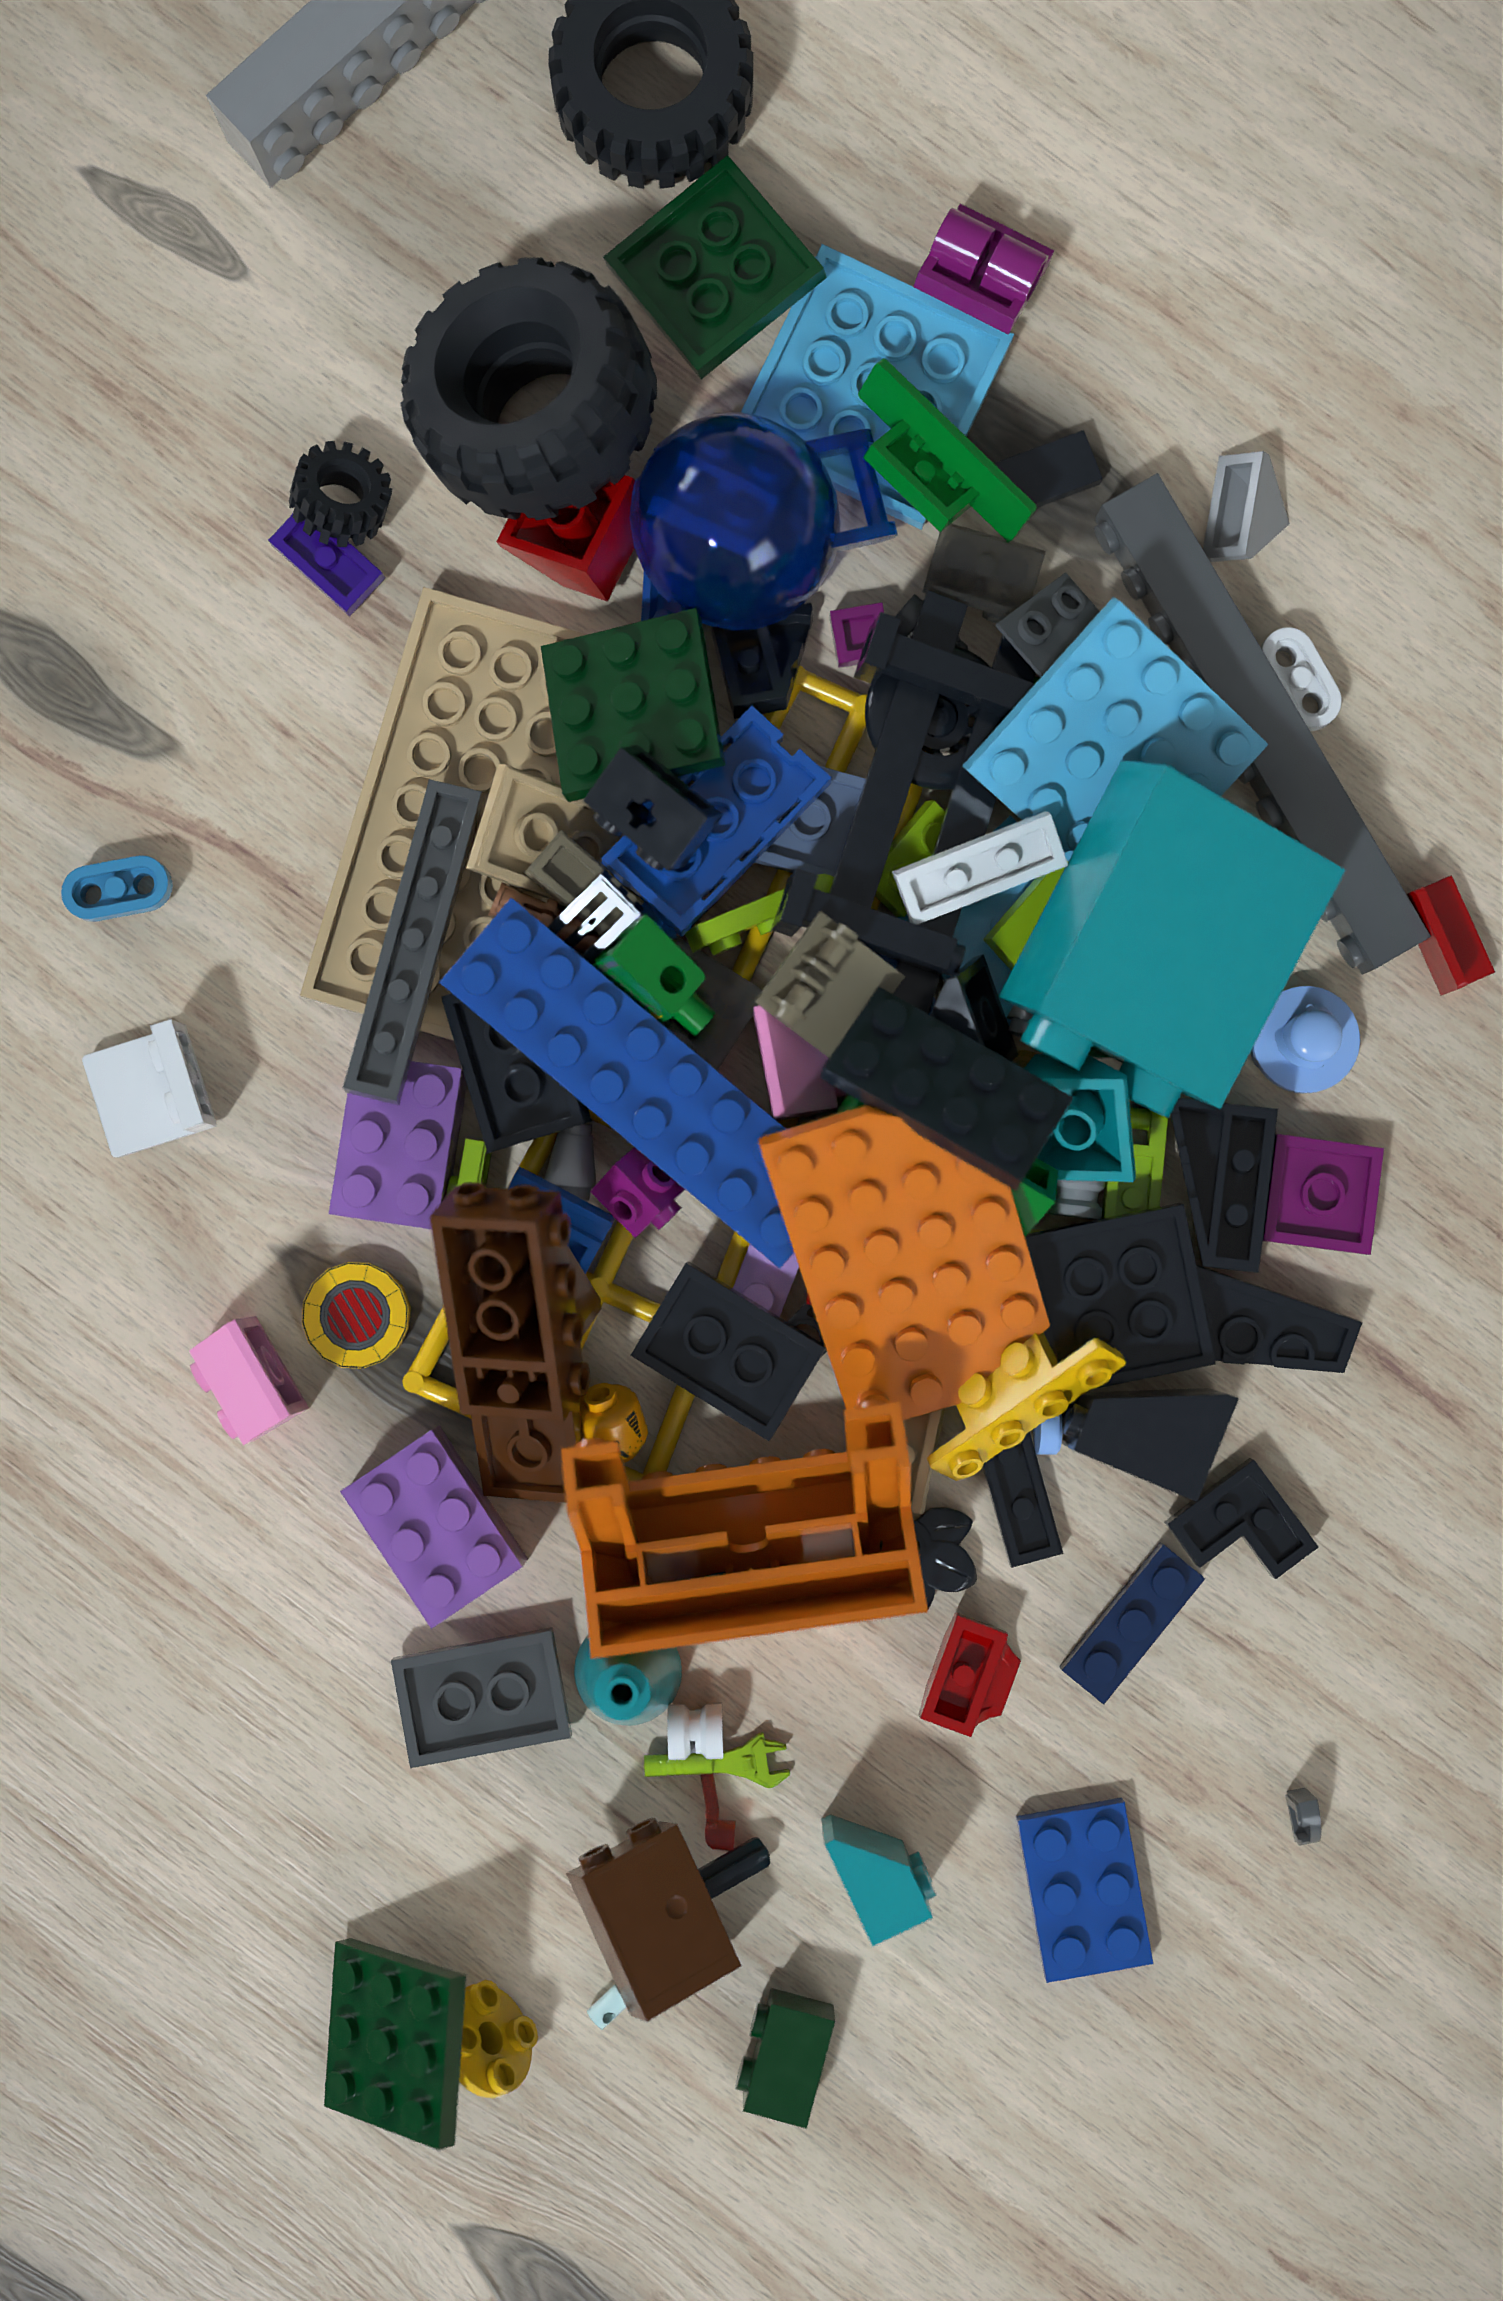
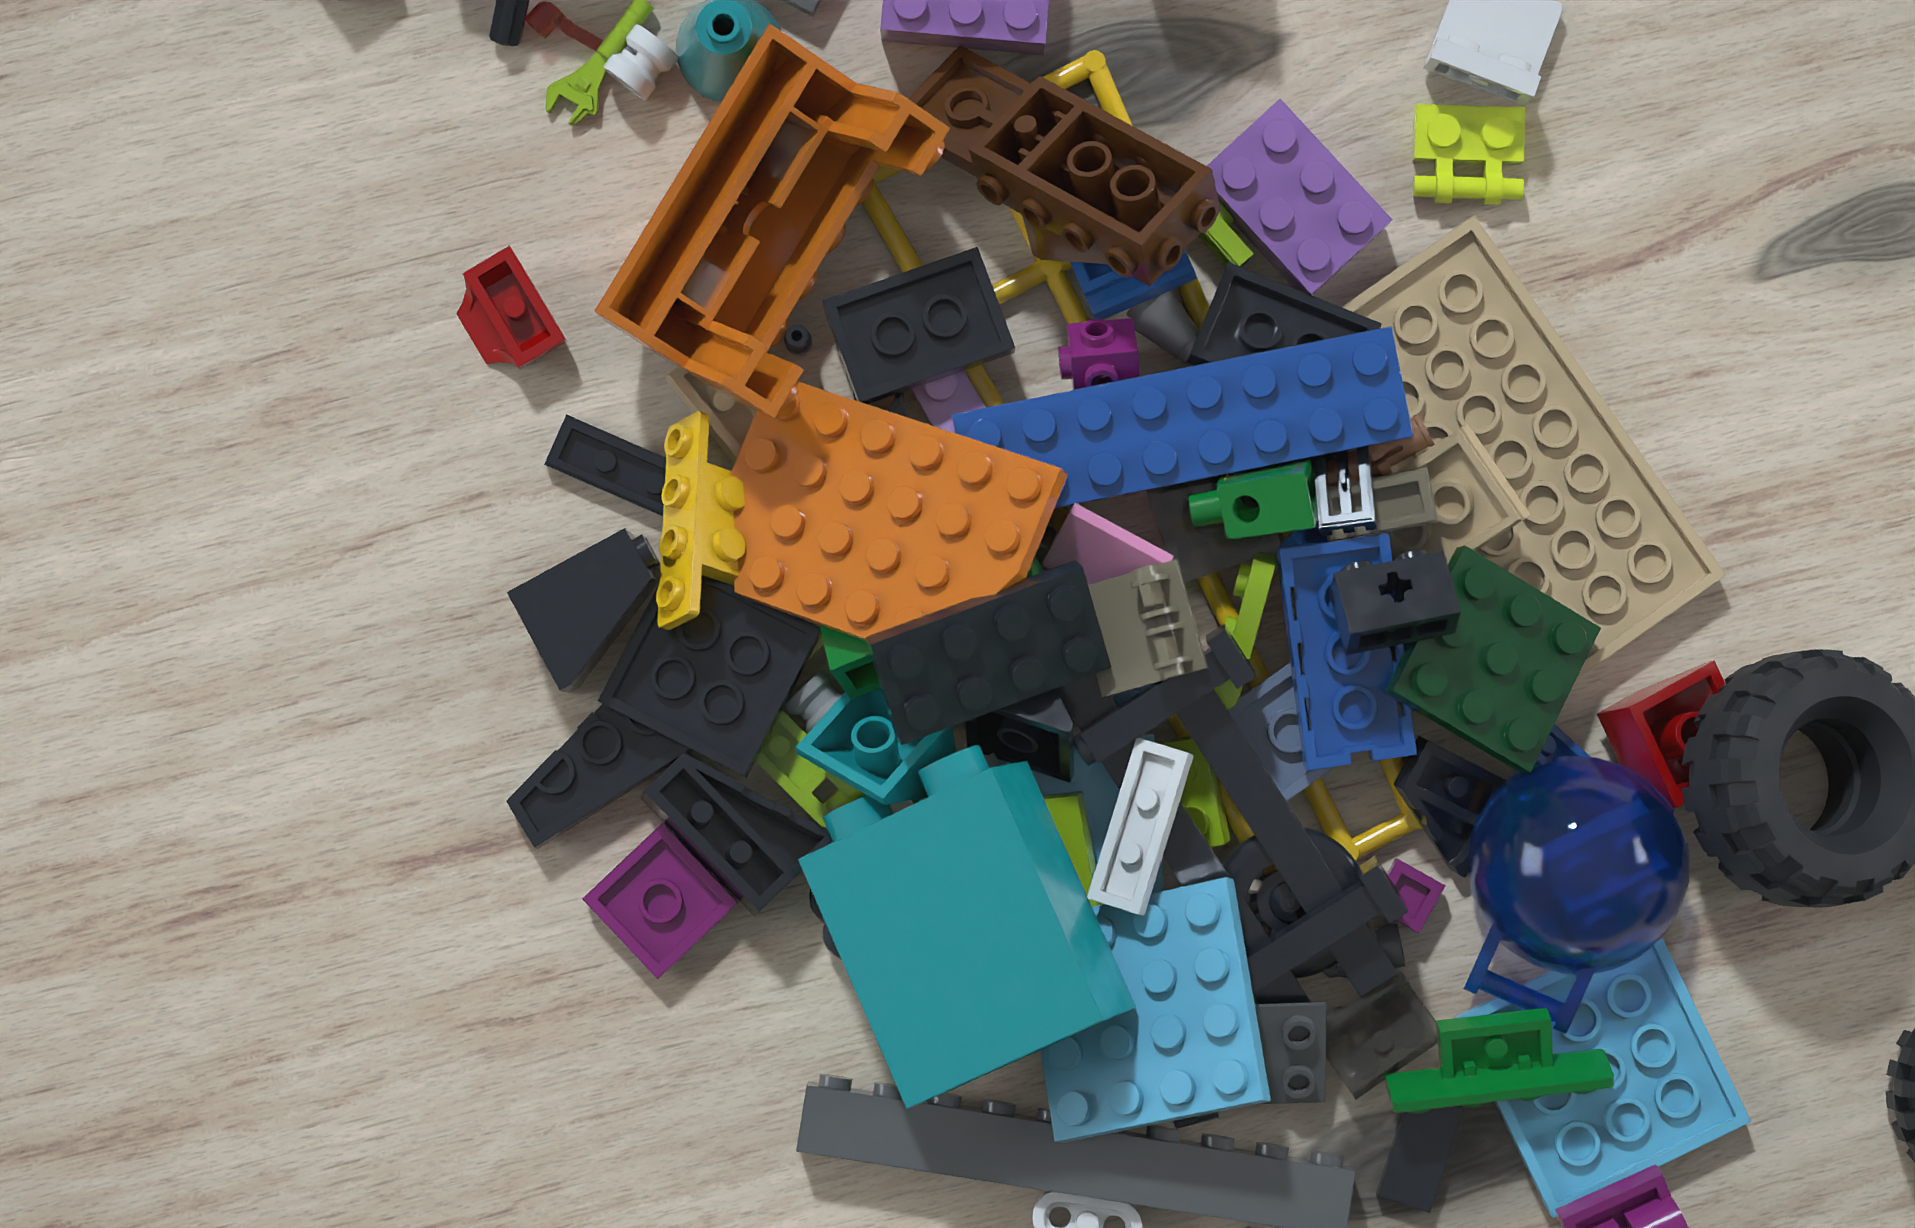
camera: 125 degrees right, 0 degrees up
dark azure plate [61,856,173,922] -> none
dark purple plate [268,514,385,617] -> none
black tyre [289,441,392,547] -> none
tile [302,1262,411,1369] -> none
dark grey plate [343,779,484,1105] -> none
light orange head [579,1383,648,1463] -> none
dark green plate [603,155,827,380] -> none
teal slope [821,1814,937,1947] -> none
black plate [880,1507,977,1609] -> none
blue plate [1016,1797,1153,1983] -> none
light blue tile [1033,1414,1062,1455] -> none
dark blue plate [1059,1542,1205,1705] -> none
black plate [1164,1458,1319,1579] -> none
light blue plate [1251,986,1360,1093] -> none
dark grey tile [1285,1787,1321,1846] -> none
red panel [1406,875,1495,996] -> none
none -> black piece [784,325,812,356]
none -> neon yellow plate [1412,104,1525,205]

